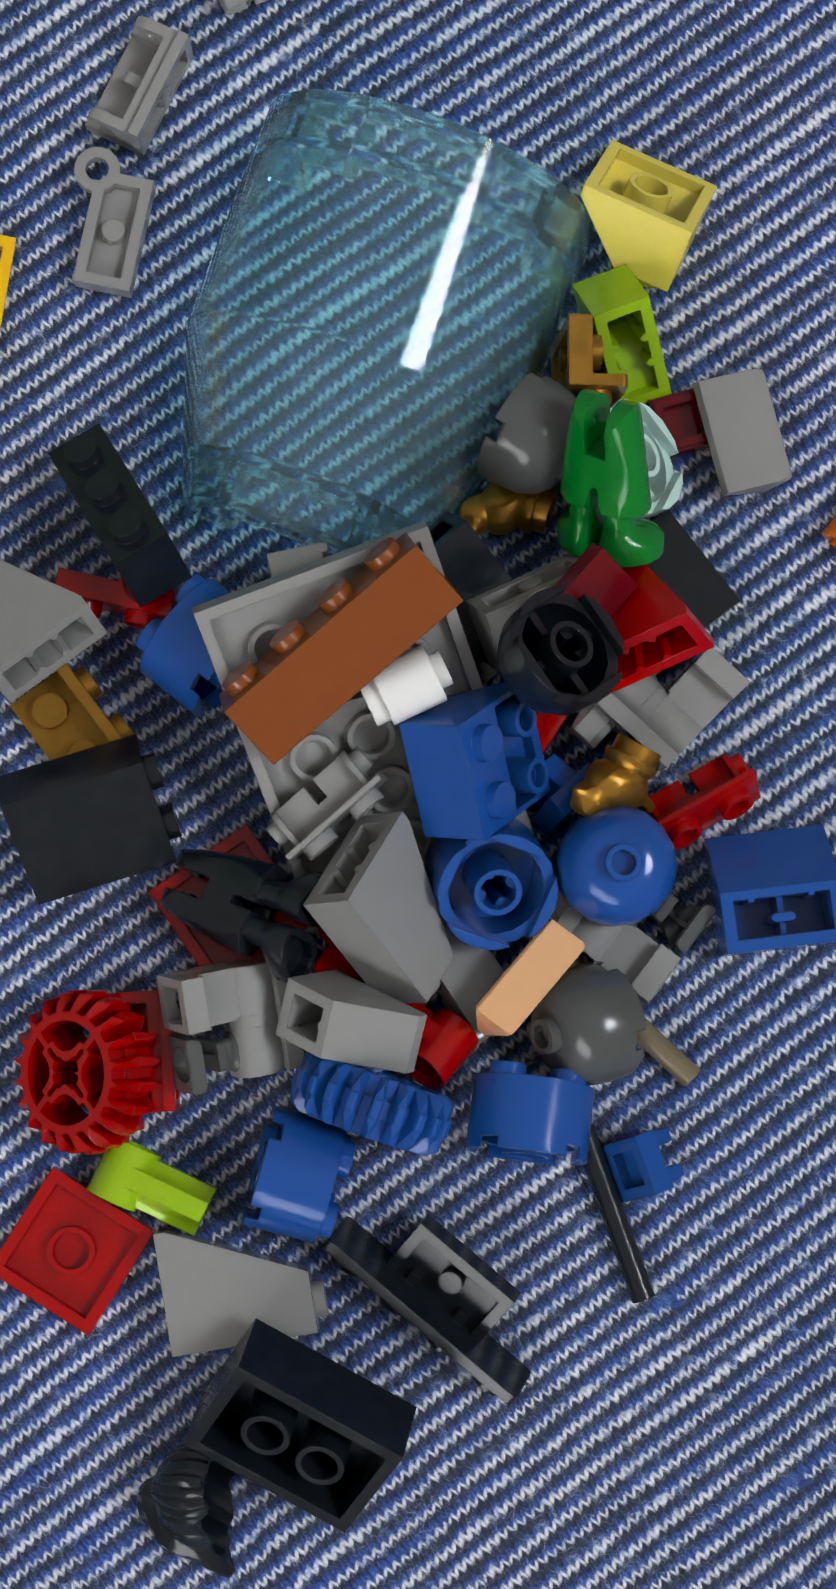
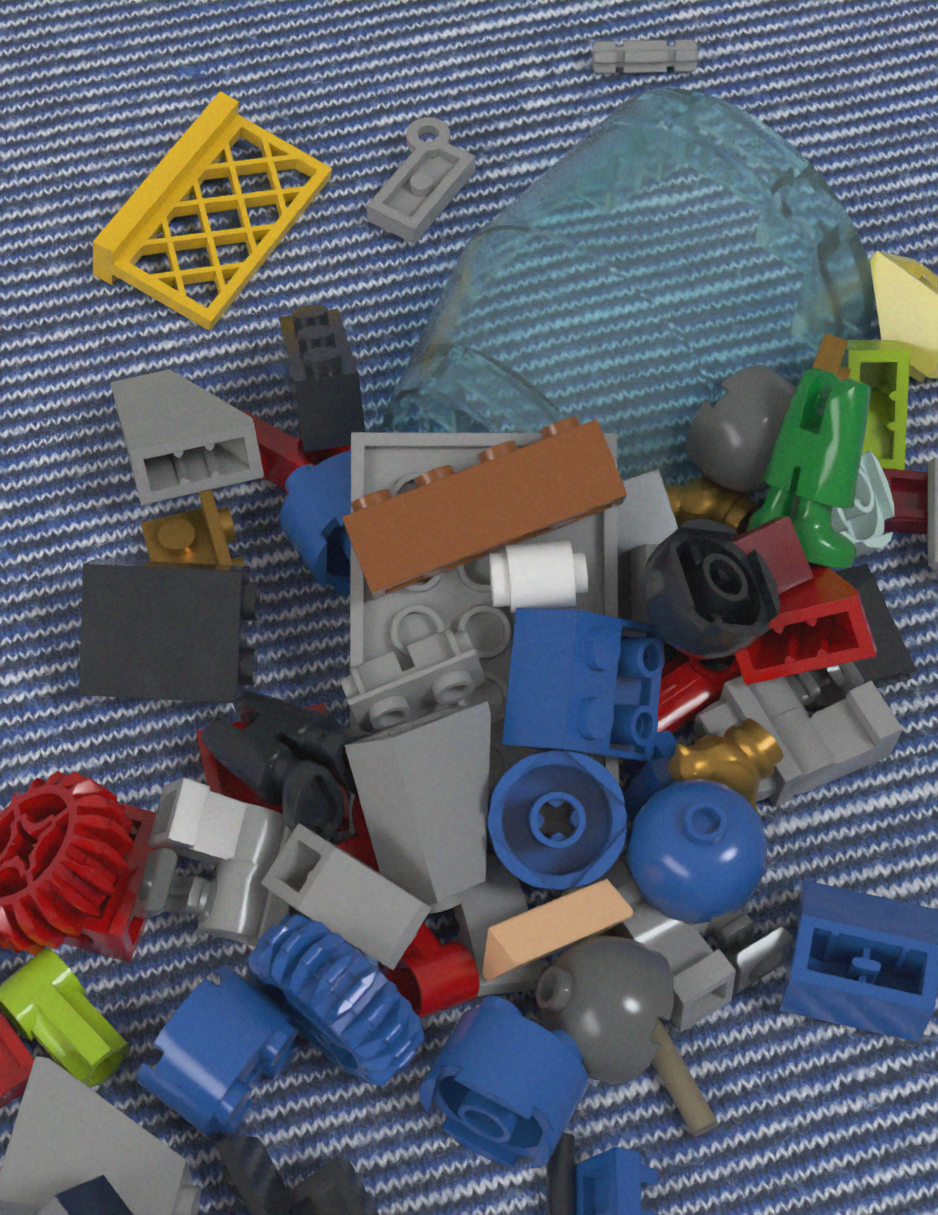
camera: 20 degrees right, 25 degrees down
light grey hinge [85,16,194,156] -> none
red hinge [638,752,761,849] -> none

